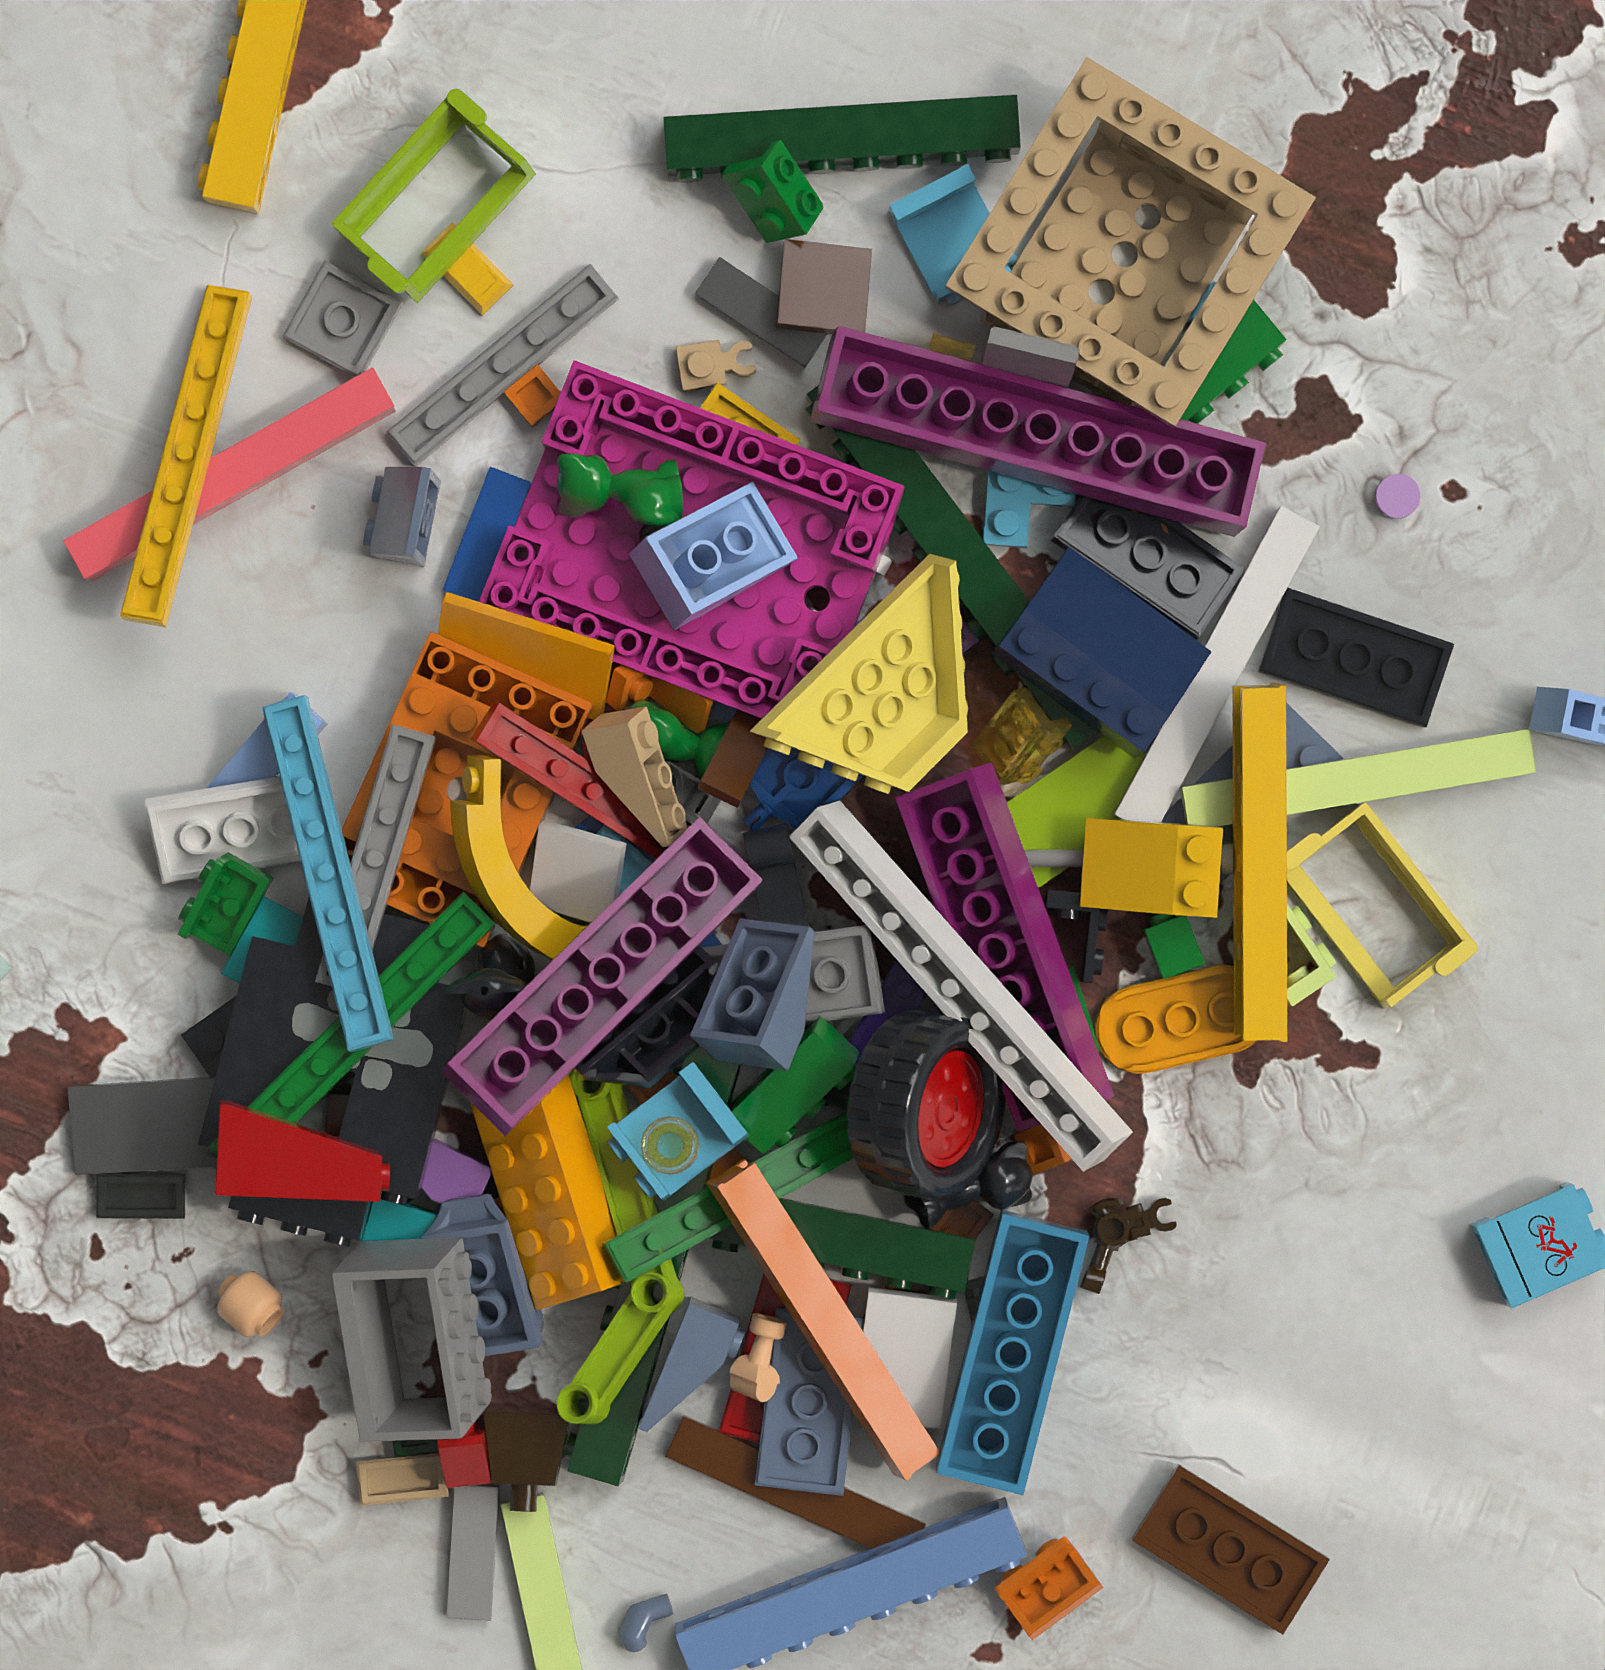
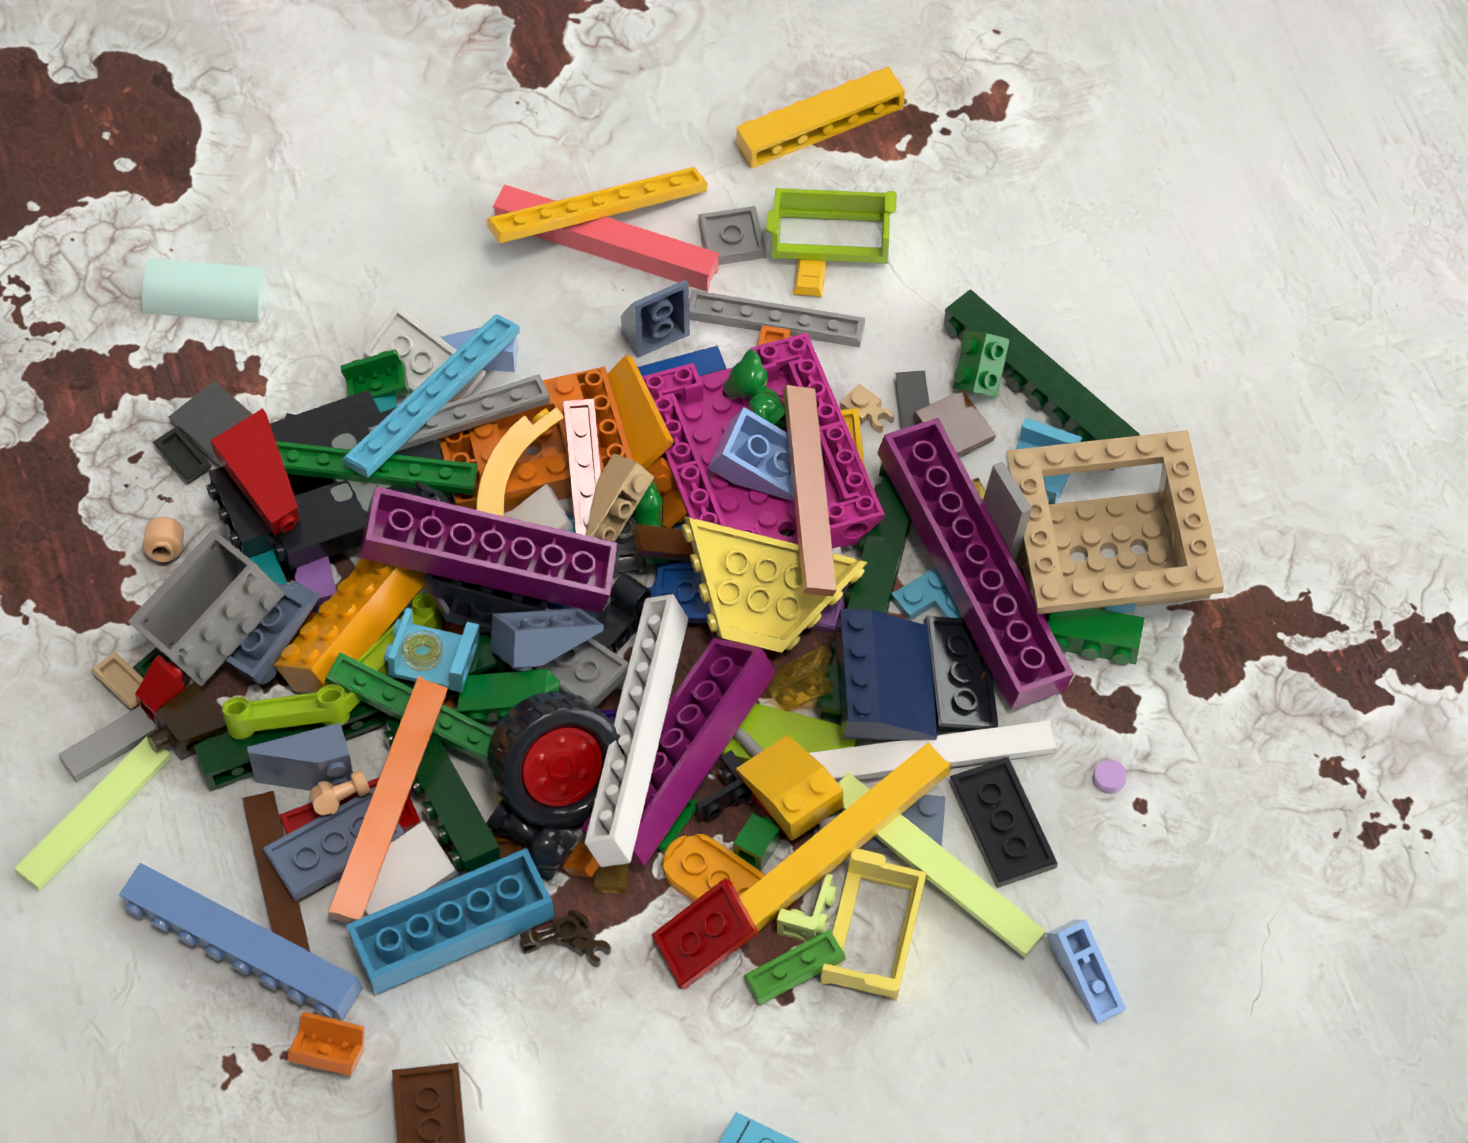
camera: 50 degrees right, 30 degrees down
sand blue arm [619,1593,674,1652] -> none
none -> red tile [651,878,760,989]
none -> bright green tile [744,929,846,1005]
none -> tile [783,385,836,596]

